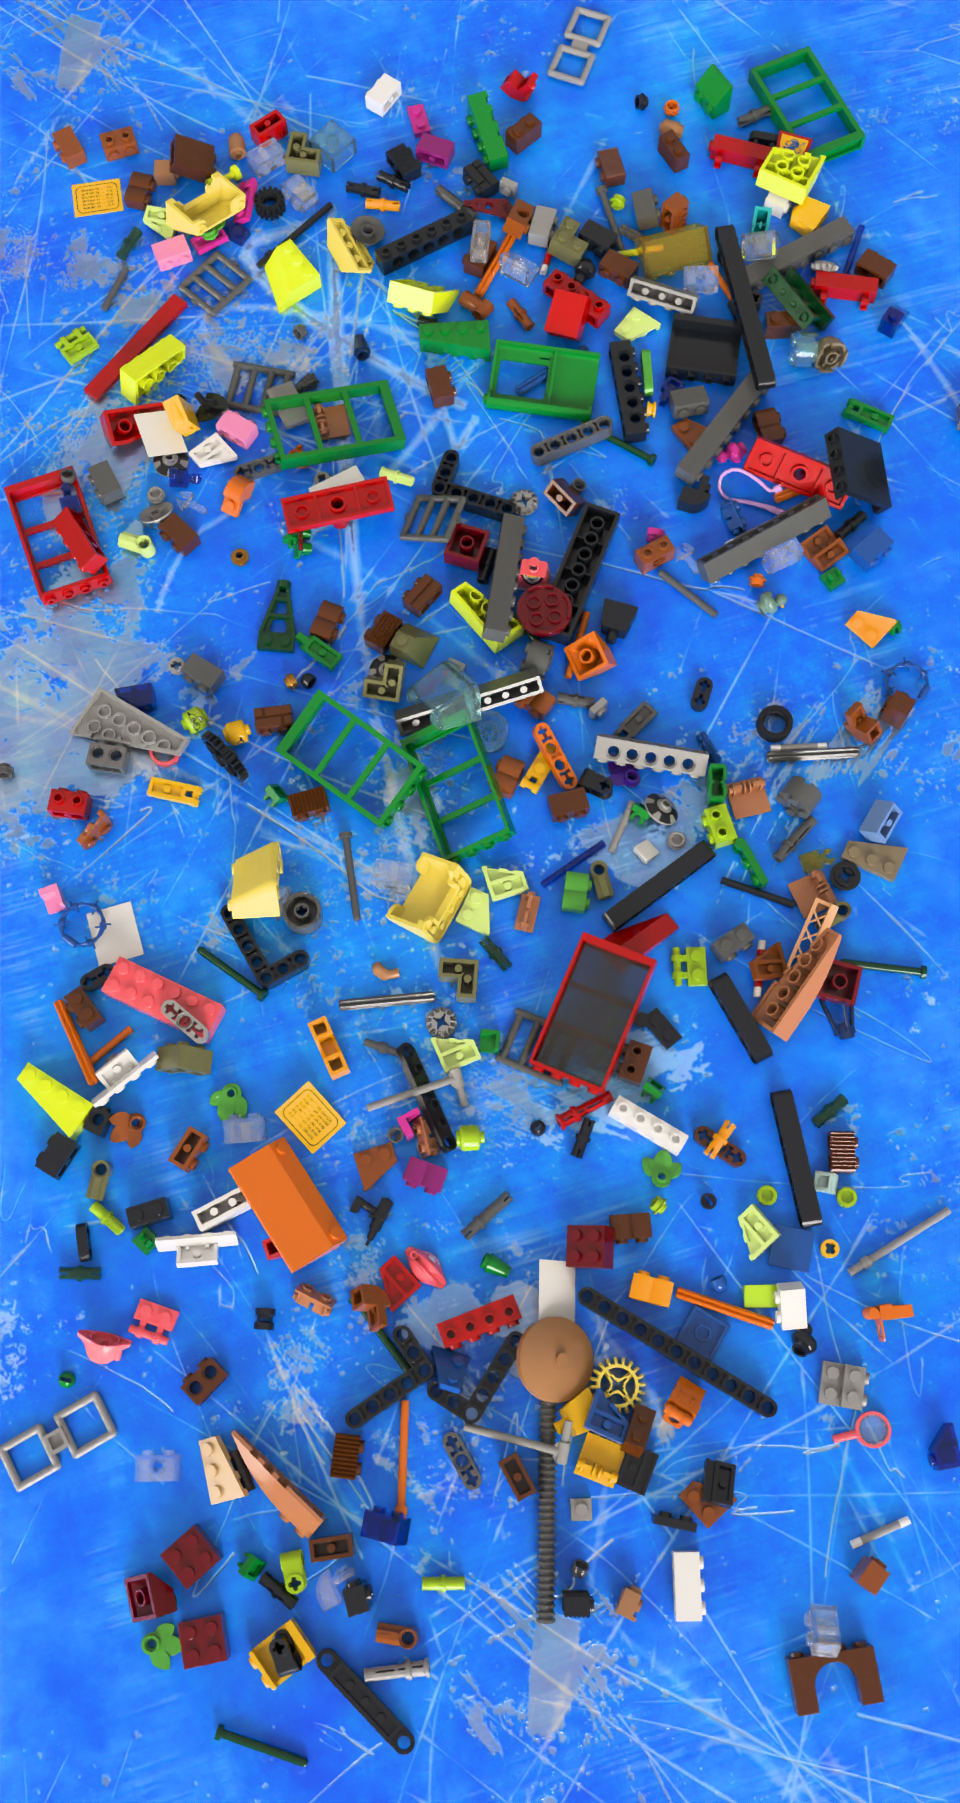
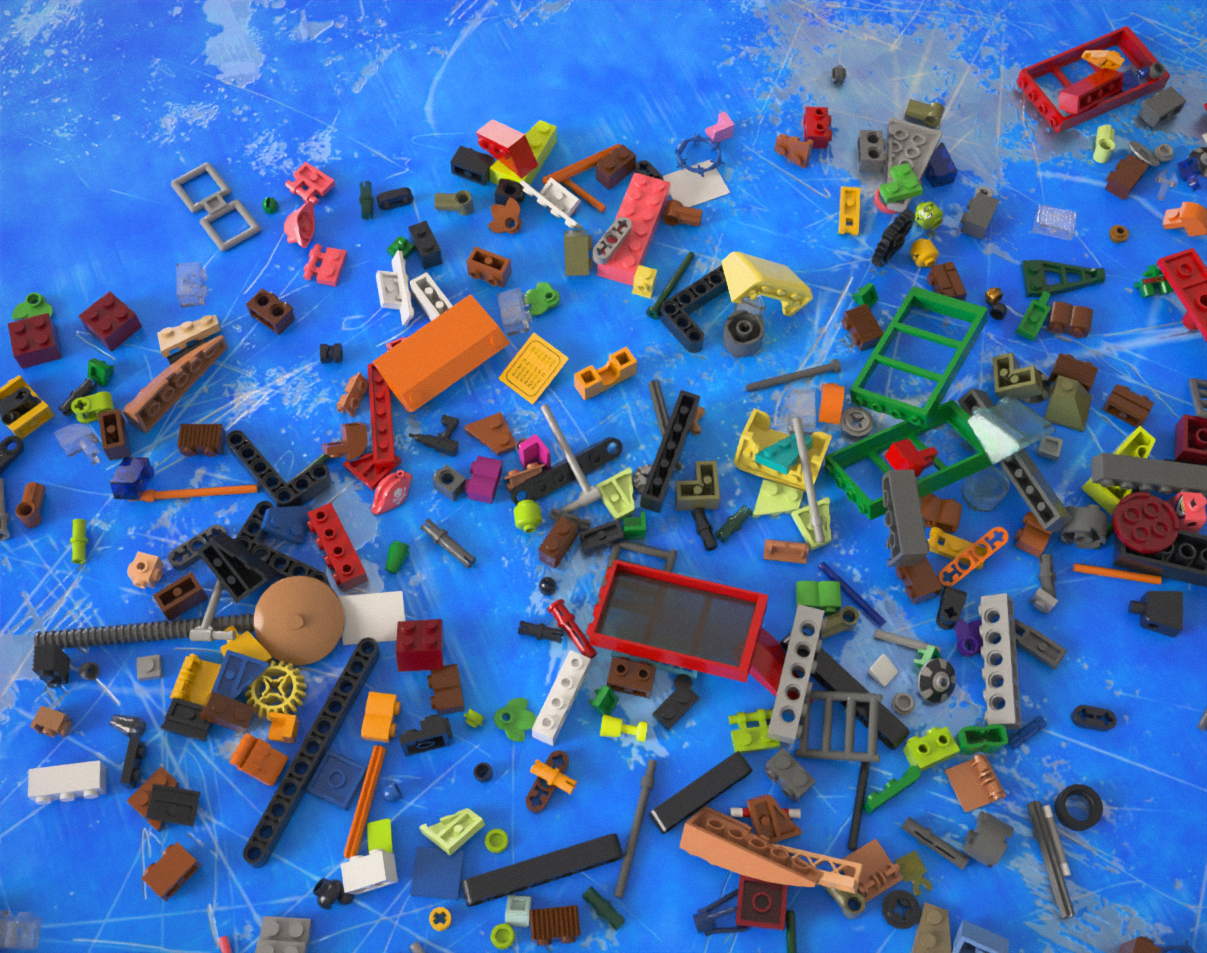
camera: 80 degrees right, 10 degrees down
lime axle [89,1201,125,1235] -> none
dark red slope [124,1572,178,1623] -> none
black brick [342,1577,374,1617] -> none
dark grey bar [363,1038,398,1057] -> none
orange slope [563,631,617,681] -> none
dark orange brick [844,701,883,745] -> none
none -> clear smoke cone [110,714,147,738]
none -> light nougat brick [128,552,164,589]
none -> dark orange brick [141,842,202,902]
none -> black wedge [197,532,279,603]
none -> light orange panel [268,712,300,744]
none -> coral plate [285,162,335,205]
none -> red tile [367,363,396,468]
none -> black plate [399,715,453,757]
none -> dark grey brick [433,464,466,502]
none -> red wedge [475,119,538,179]
none -> reddish brown brick [538,516,578,569]
none -> dark grey axle [549,508,591,531]
none -> black plate [579,519,626,554]
none -> neon yellow piece [600,714,648,742]
none -> dark grey bar [614,759,657,898]
none -> light yellow brick [632,265,657,299]
none -> black brick [640,390,701,513]
none -> dark orange piece [663,200,703,227]
none -> black pin [691,508,718,551]
none -> teal wing [755,433,813,475]
none -> light grey brick [766,604,827,744]
none -> light grey bar [792,417,825,543]
none -> dark grey bar [795,690,883,762]
none -> orange brick [818,383,844,424]
none -> light grey gear [840,407,873,438]
none -> bright green plate [879,163,923,204]
none -> dark grey wedge [882,470,929,567]
none -> red brick [884,438,938,477]
none -> olive piece [905,99,945,127]
none -> clear brick [1032,205,1077,240]
none -> light orange wing [1081,50,1125,70]

